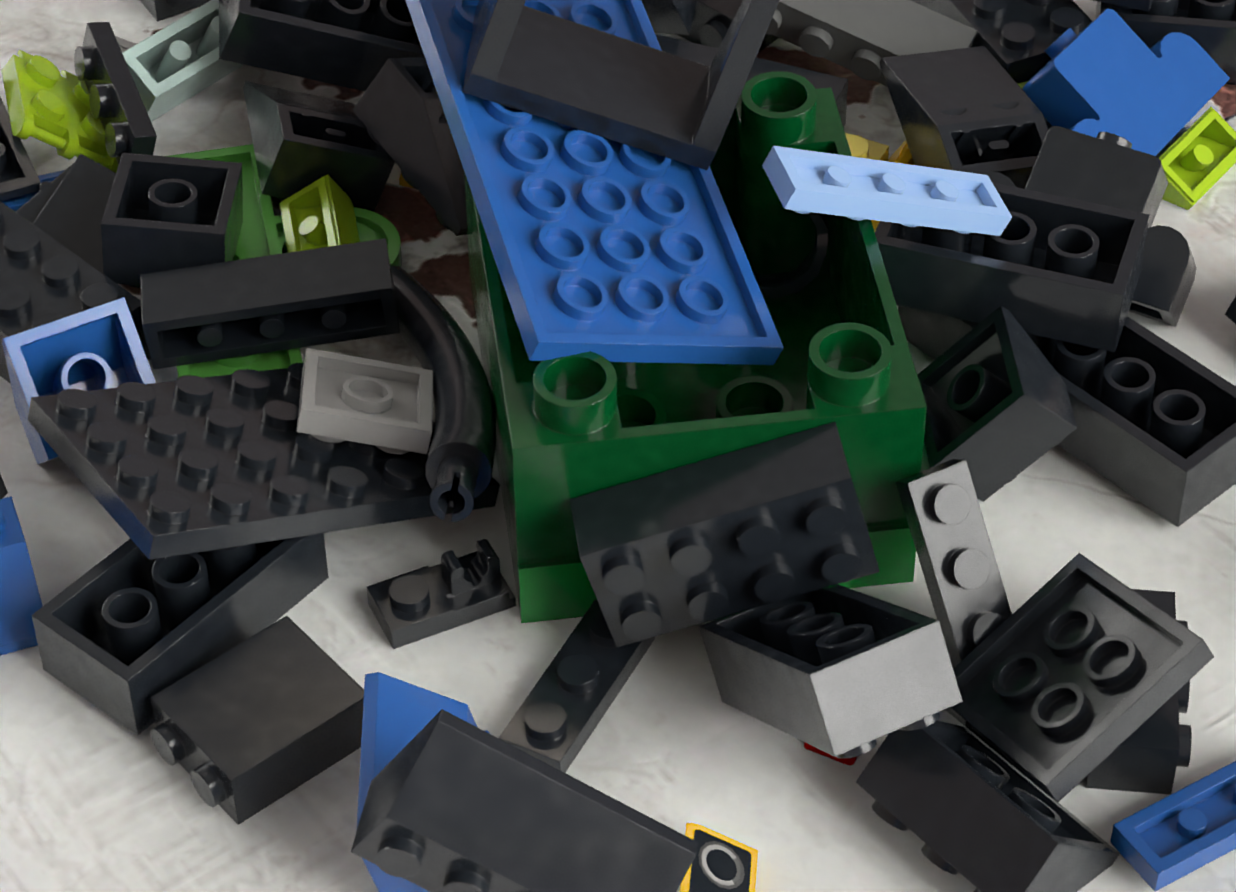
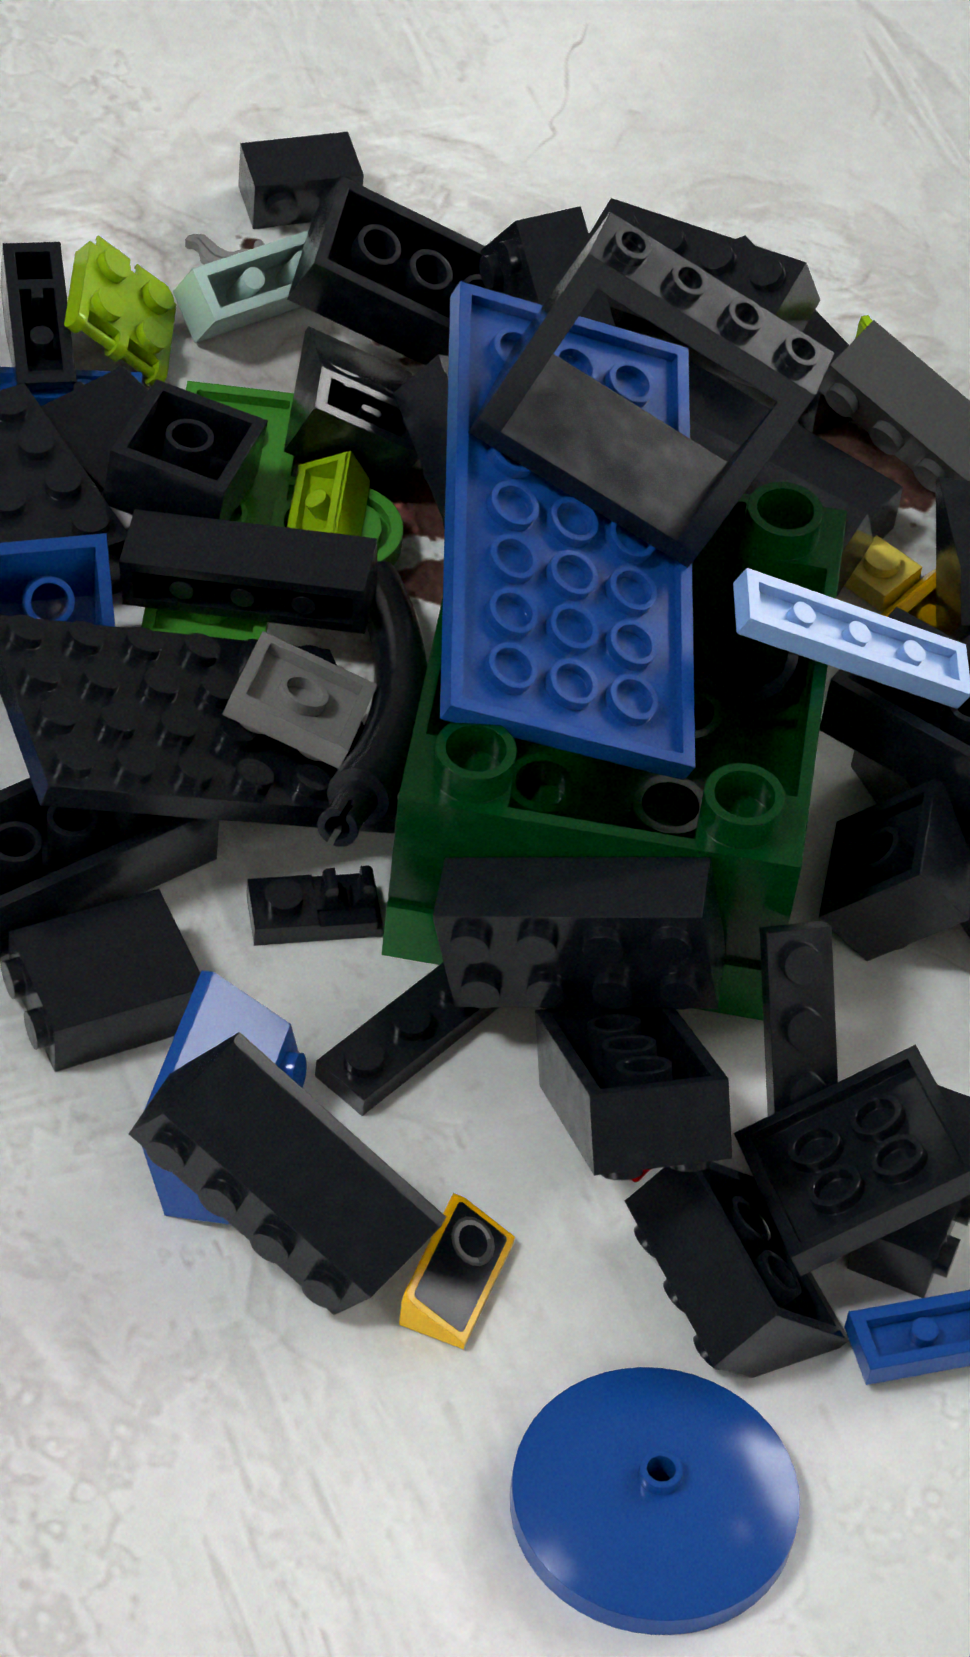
camera: 10 degrees right, 5 degrees up
black plate [74,22,157,165] -> none

